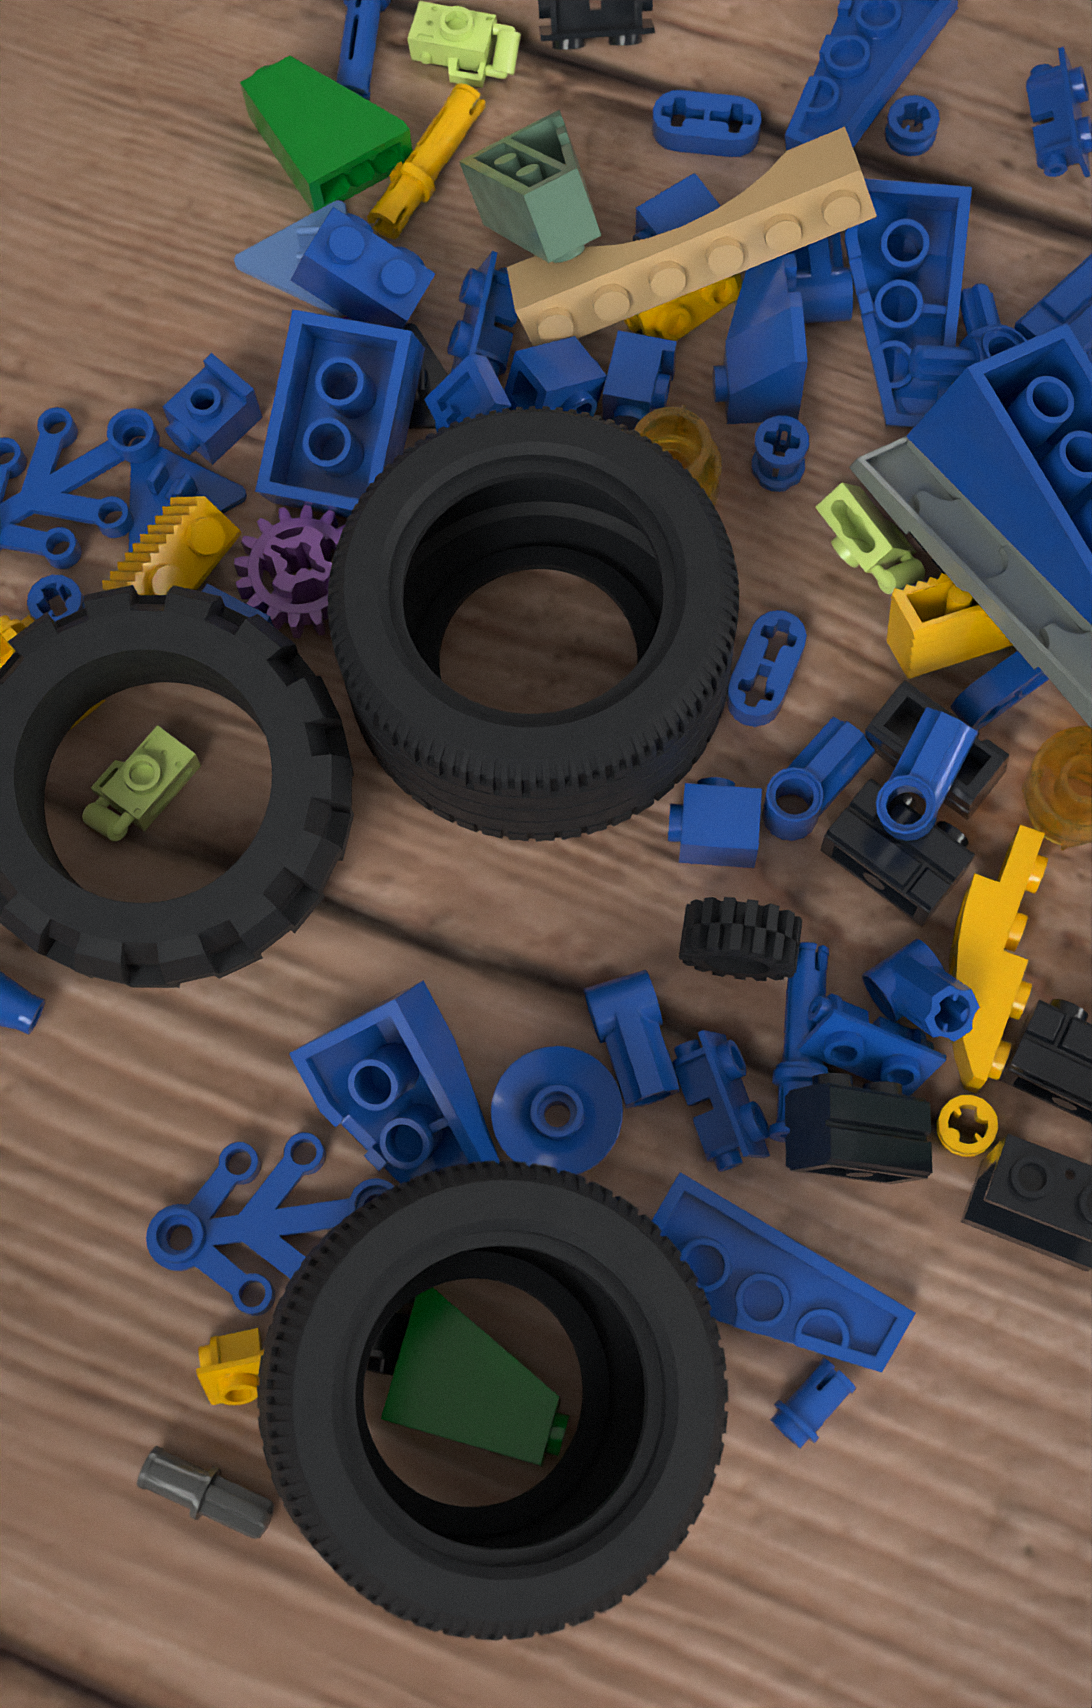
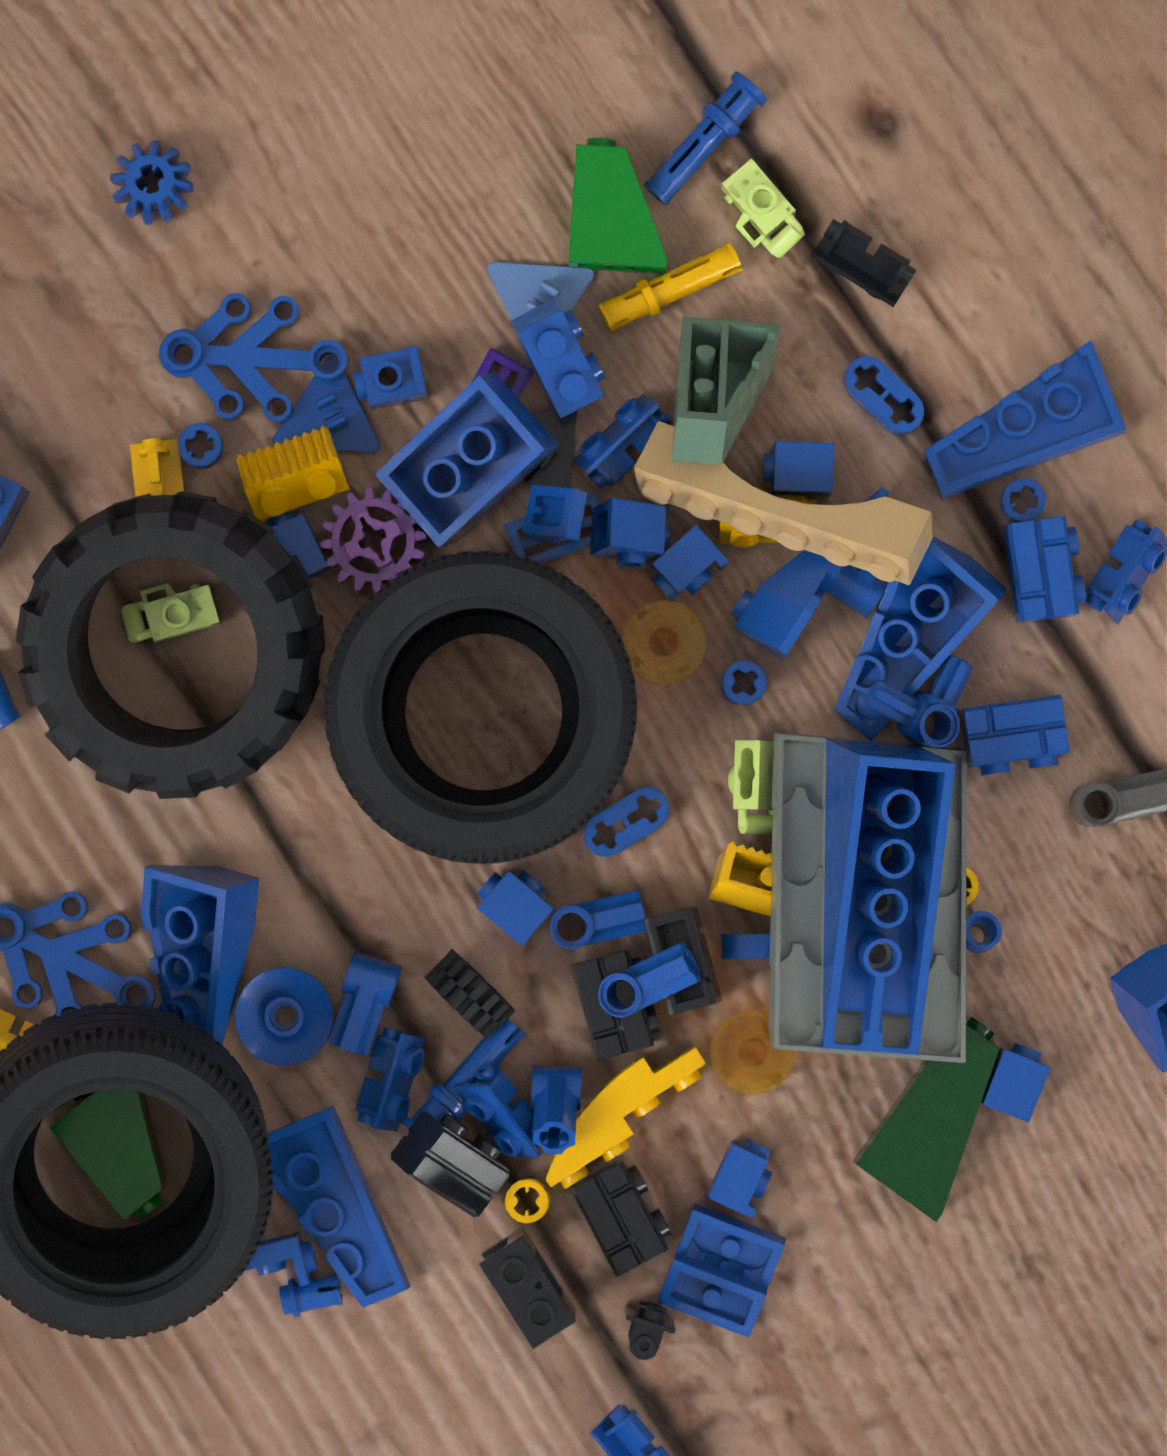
camera: 30 degrees right, 15 degrees up
none -> blue bracket [245,1231,318,1286]
none -> blue brick [1003,516,1086,624]

